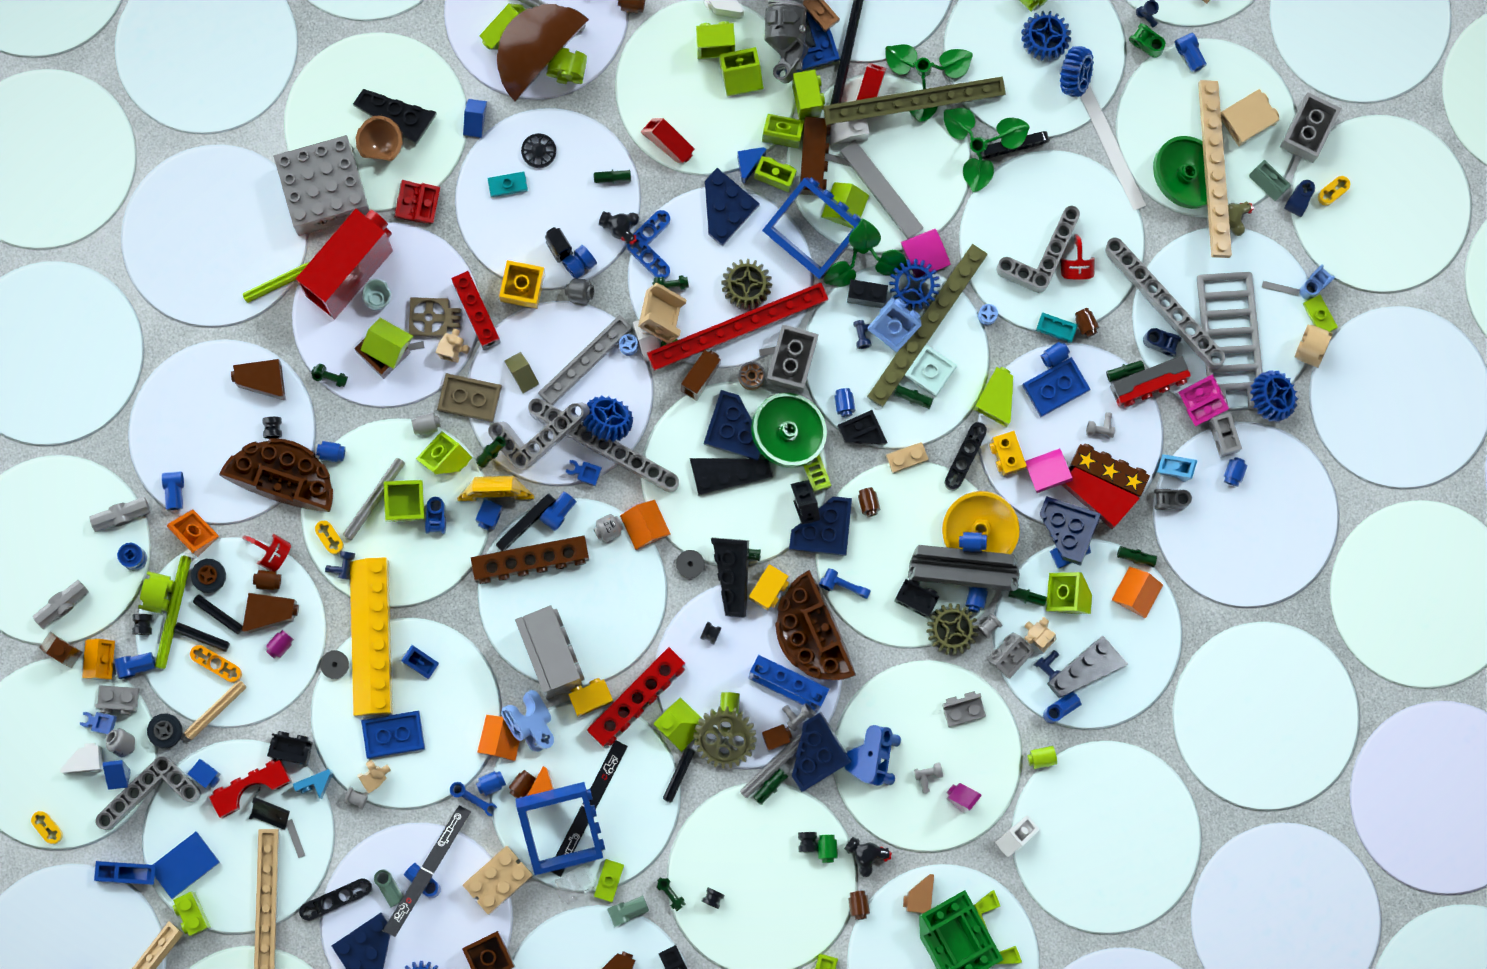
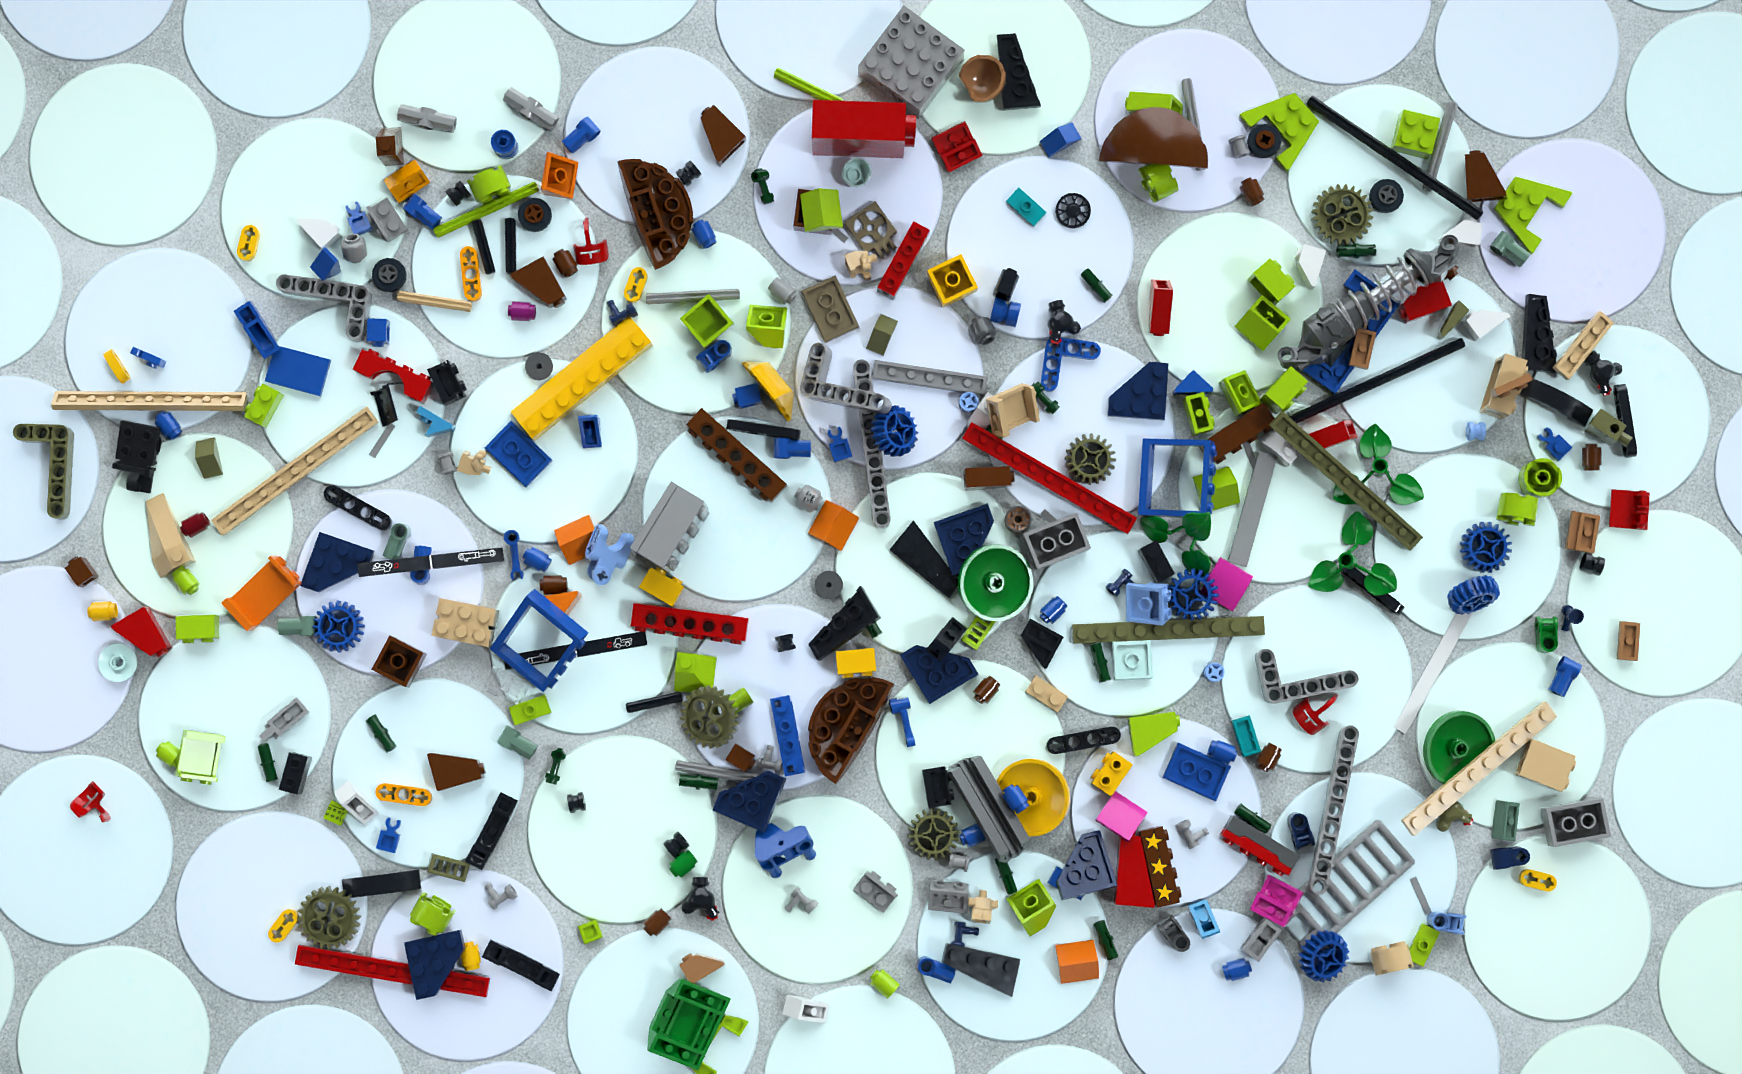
camera: 55 degrees right, 5 degrees up
dark green pin [476,436,506,468] -> none
magenta slope [946,783,982,814] -> none

